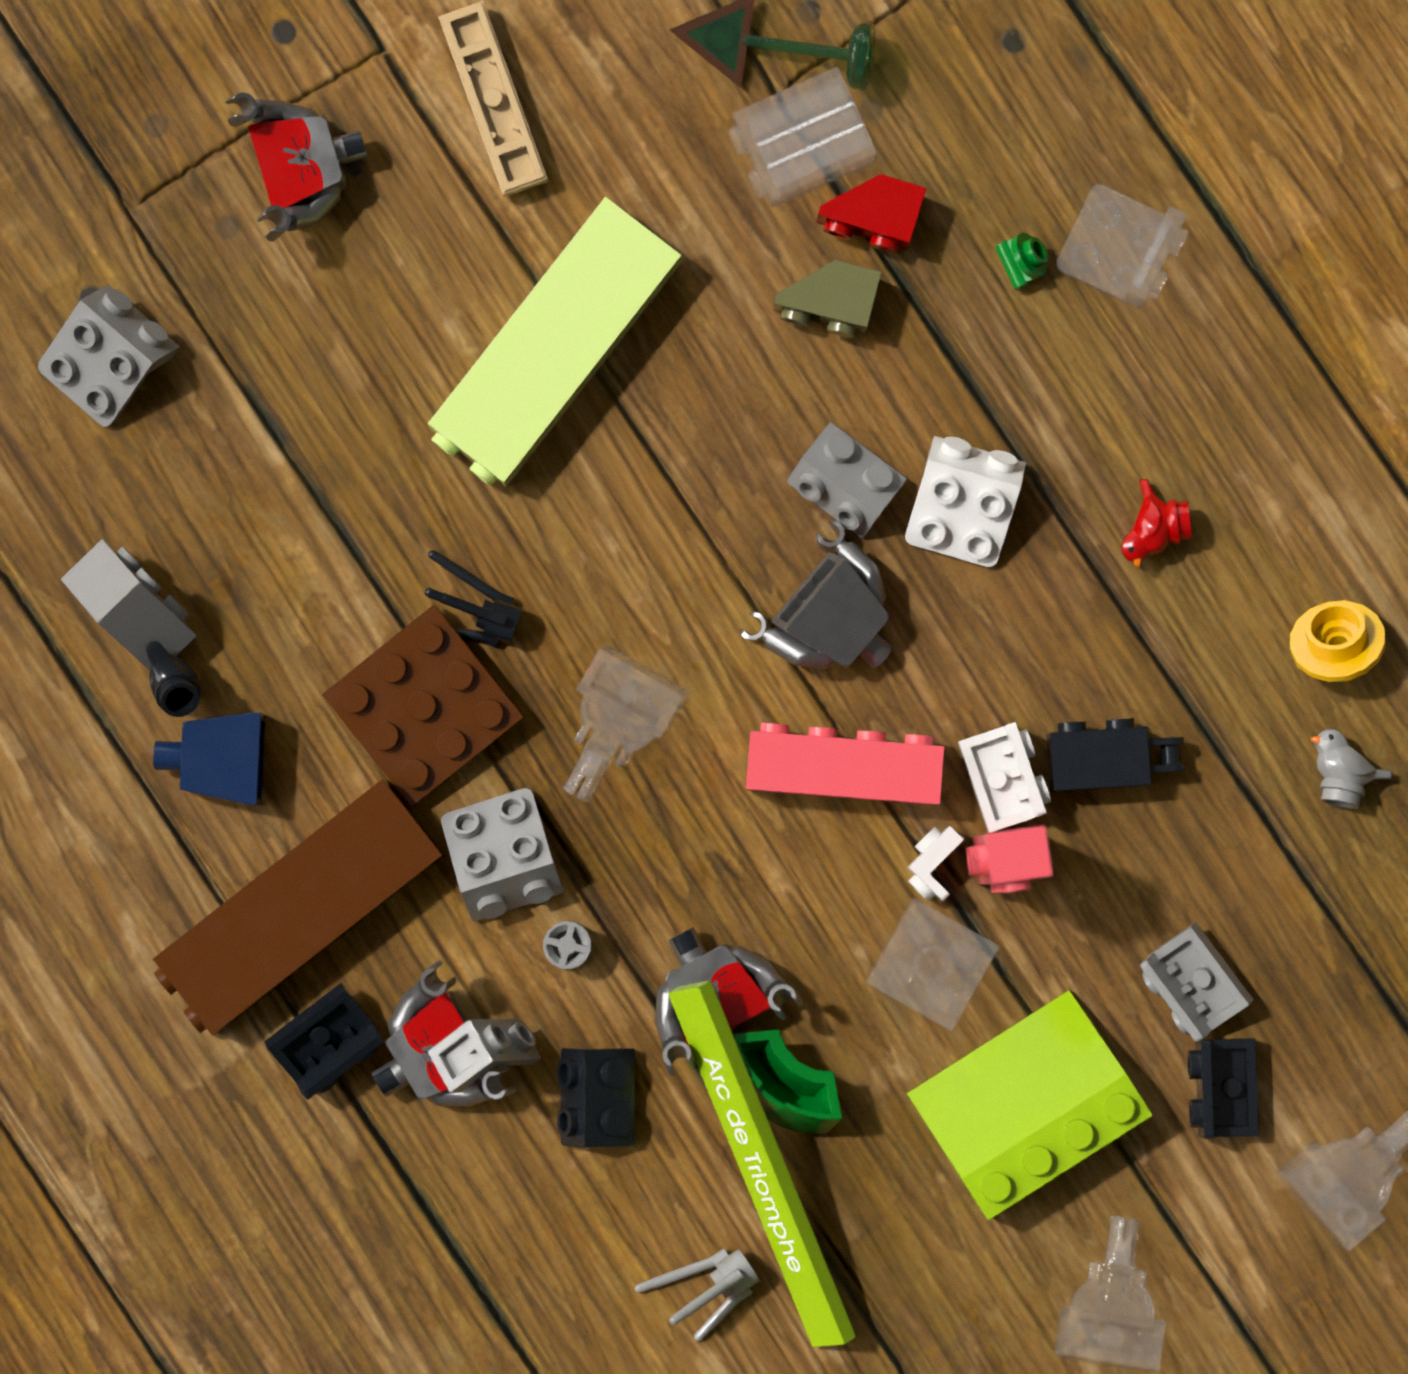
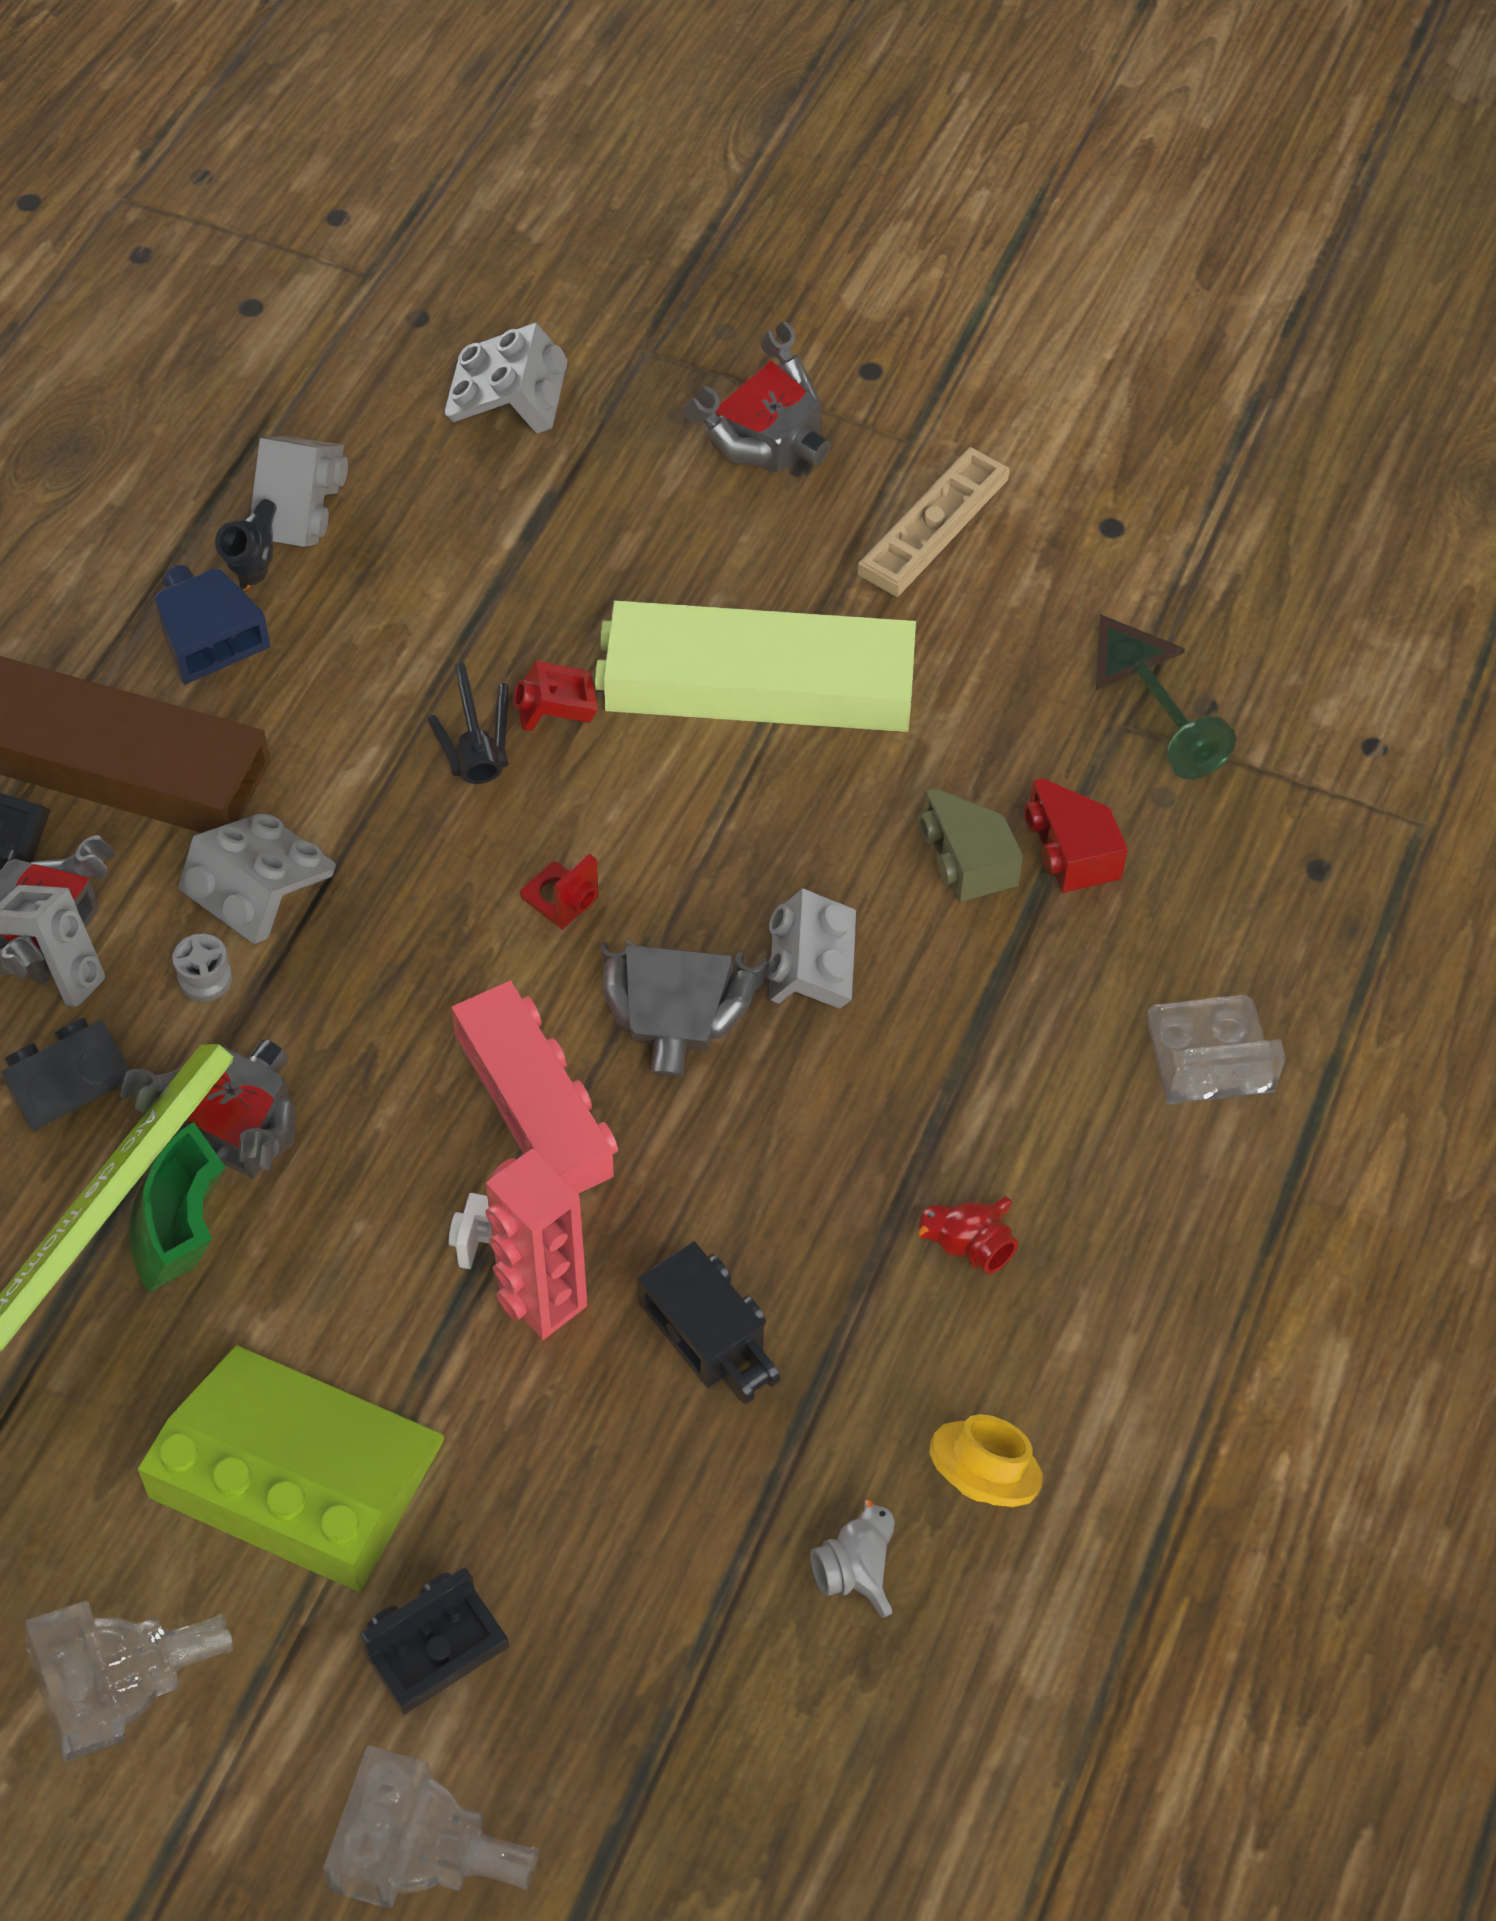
camera: 55 degrees right, 30 degrees down
reddish brown plate [322,604,525,807] -> none
clear brick [562,645,690,803] -> none
clear brick [728,66,877,208] -> none
clear brick [864,898,1000,1031] -> none
white bracket [905,436,1026,567] -> none
white bracket [957,722,1051,833] -> none
green plate [994,232,1048,290] -> none
light grey bracket [1140,922,1253,1043] -> none
none -> red bracket [513,661,598,731]
none -> red bracket [520,854,599,930]

